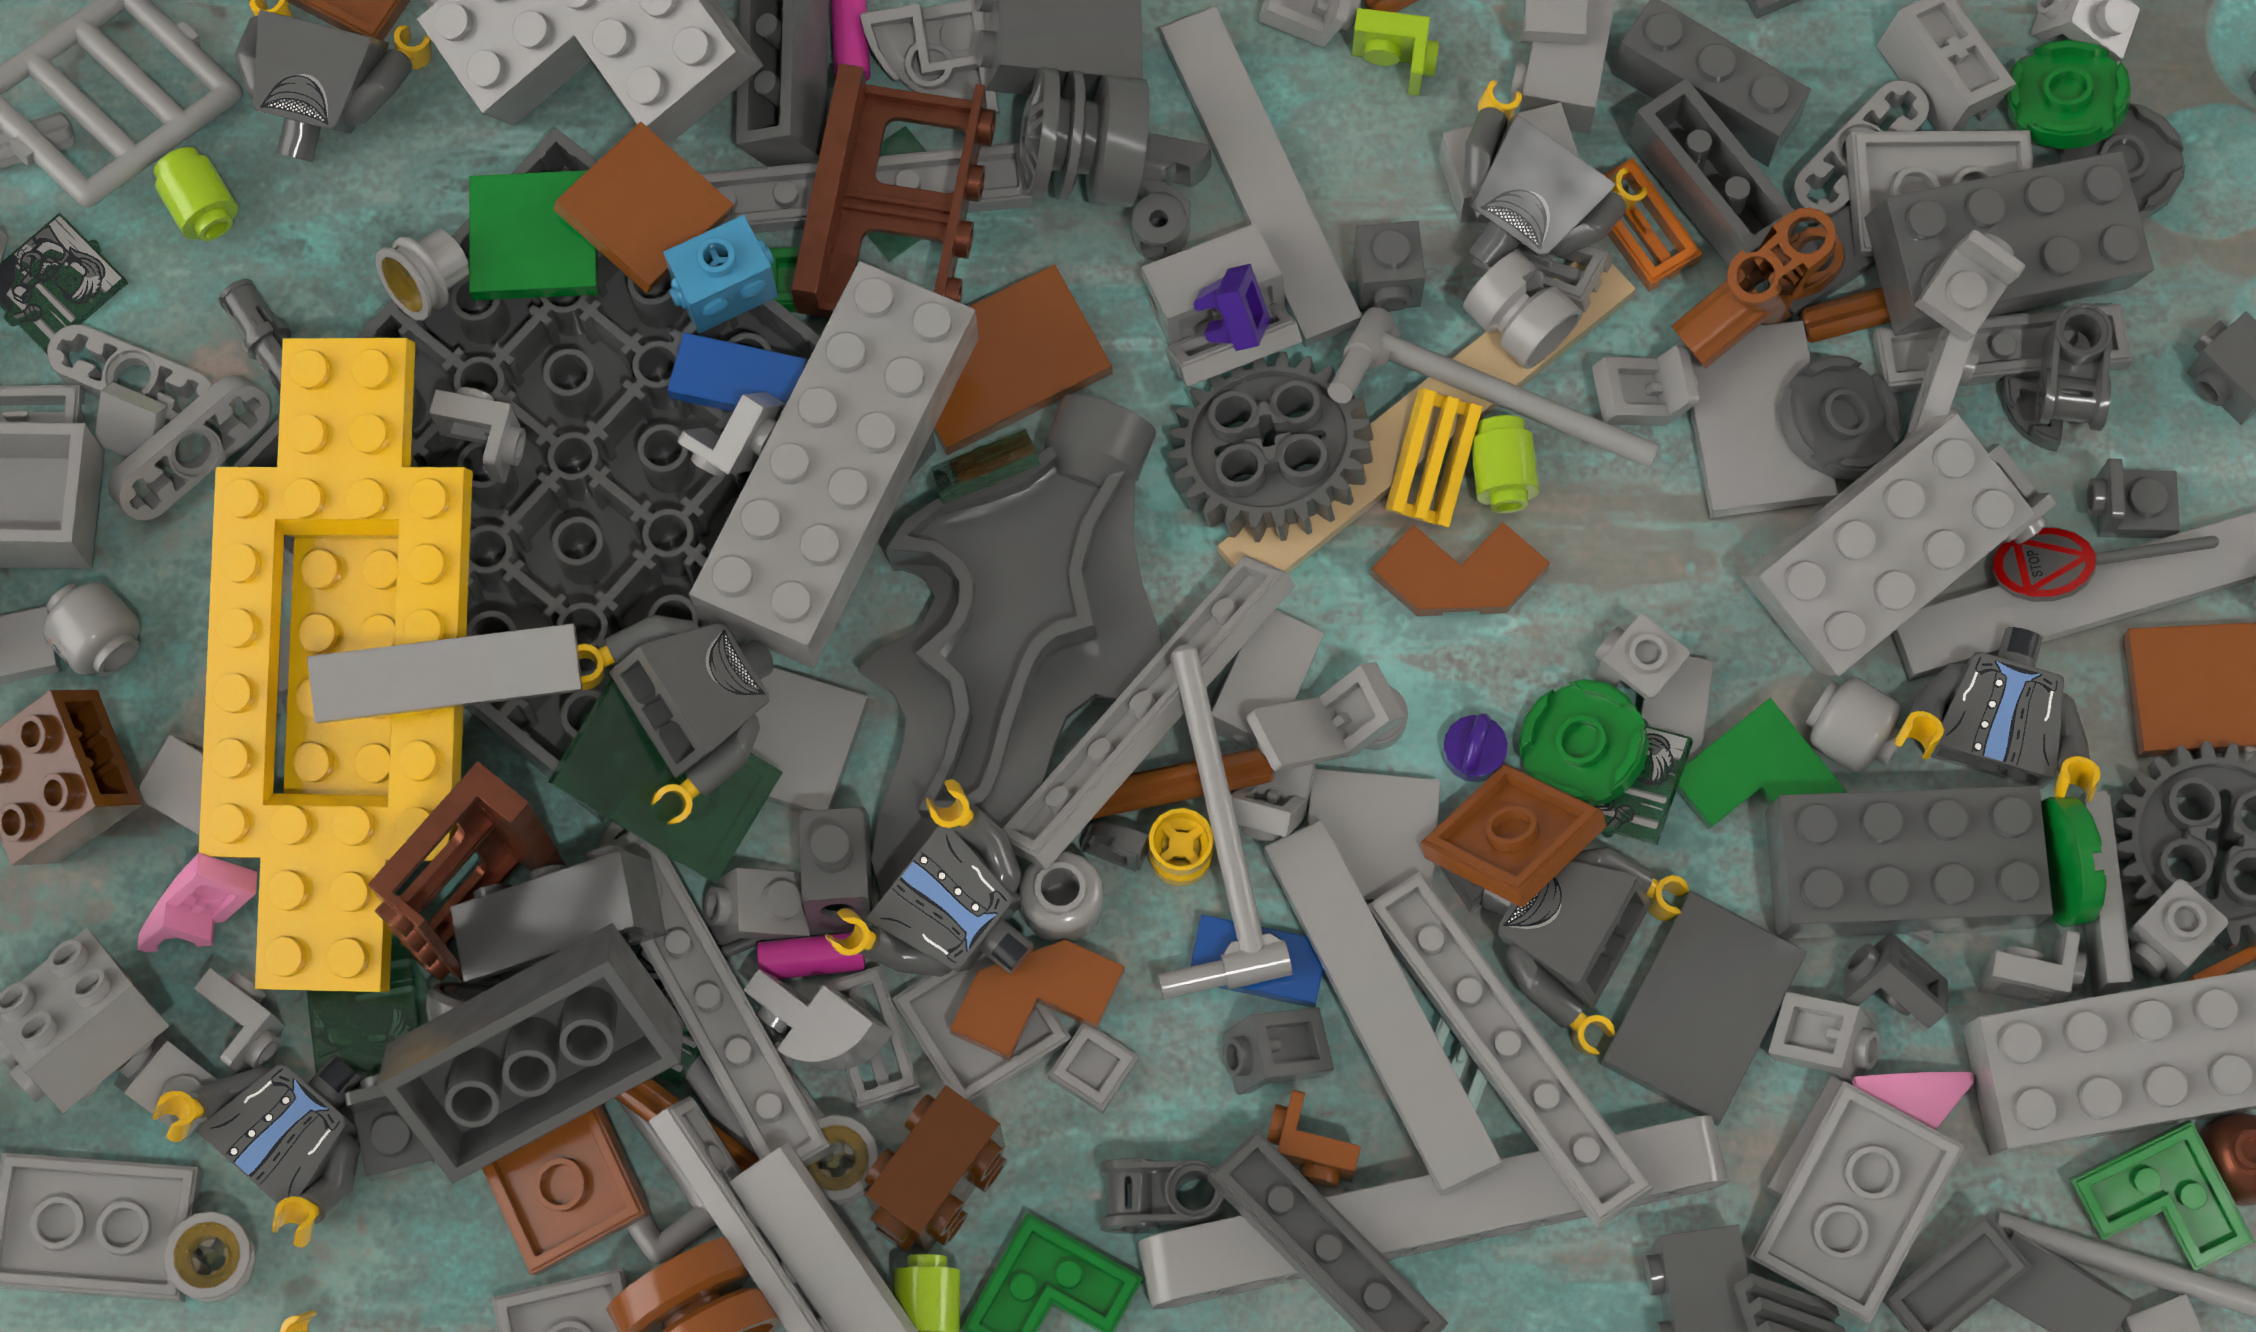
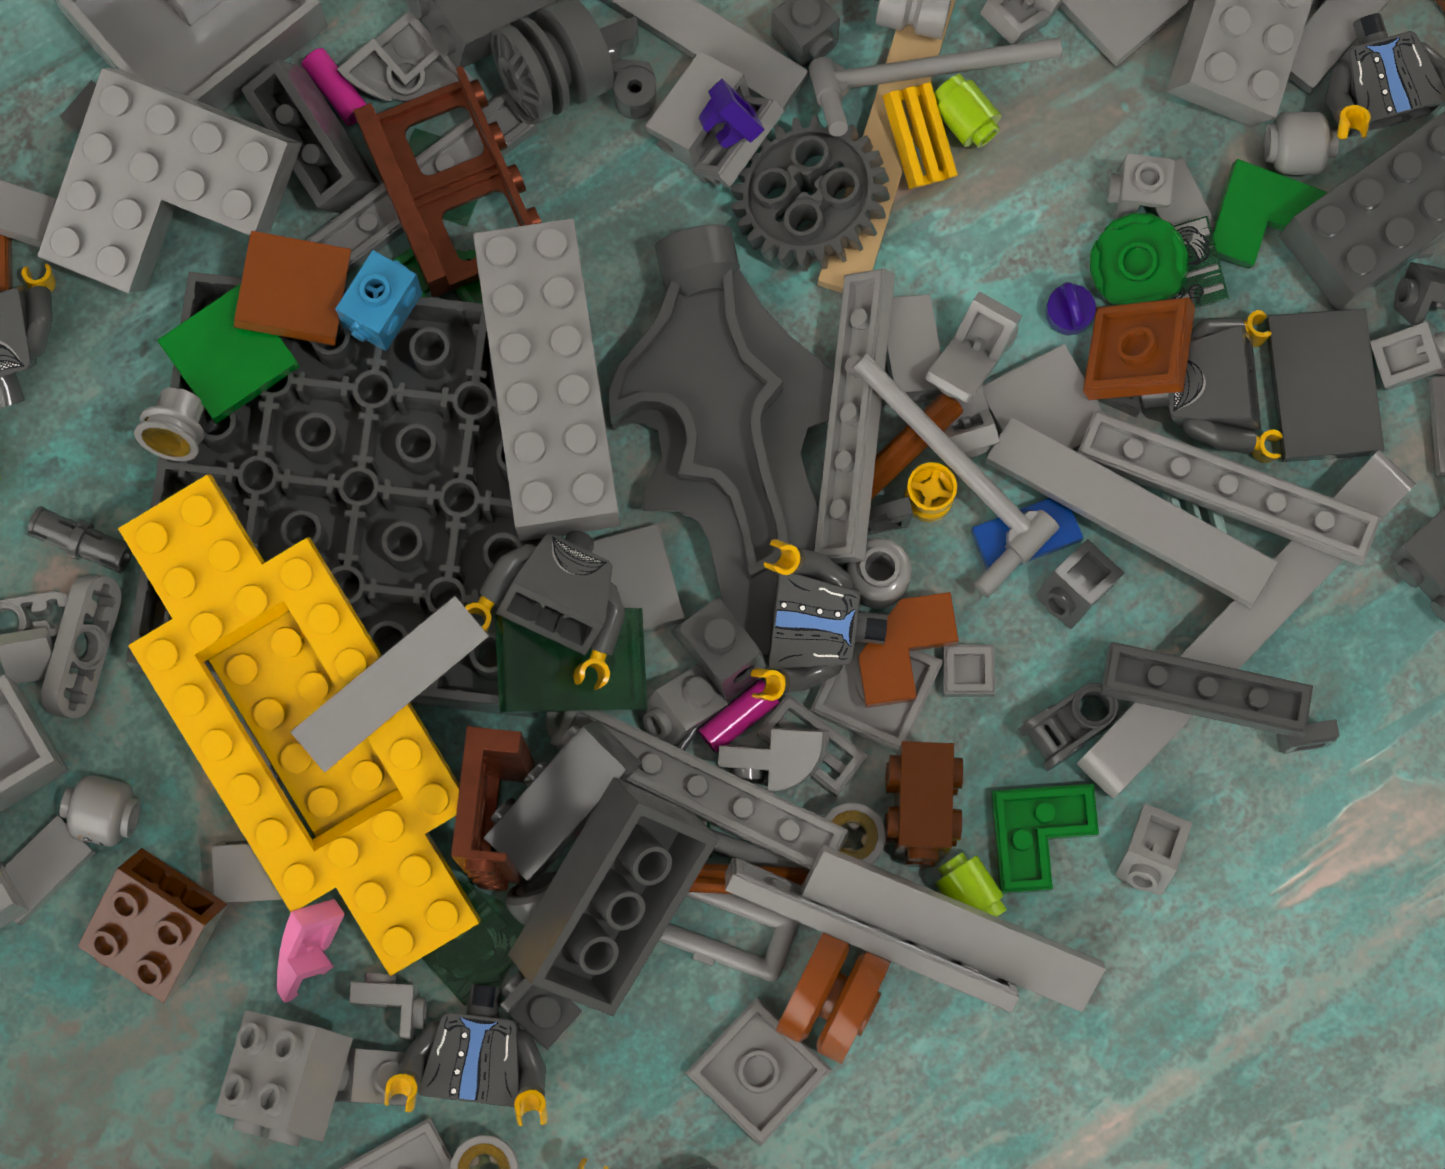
camera: 35 degrees left, 5 degrees up
light grey bracket [429,387,526,483] -> none
dark orange tile [482,1105,652,1275] -> none
blue tile [667,333,807,412] -> none
light grey bracket [677,392,786,477] -> none
piece [931,429,1041,504] -> none
dark orange tile [933,264,1113,456] -> none
dark orange bracket [1267,1089,1361,1188] -> none
dark orange tile [1370,522,1550,616] -> none

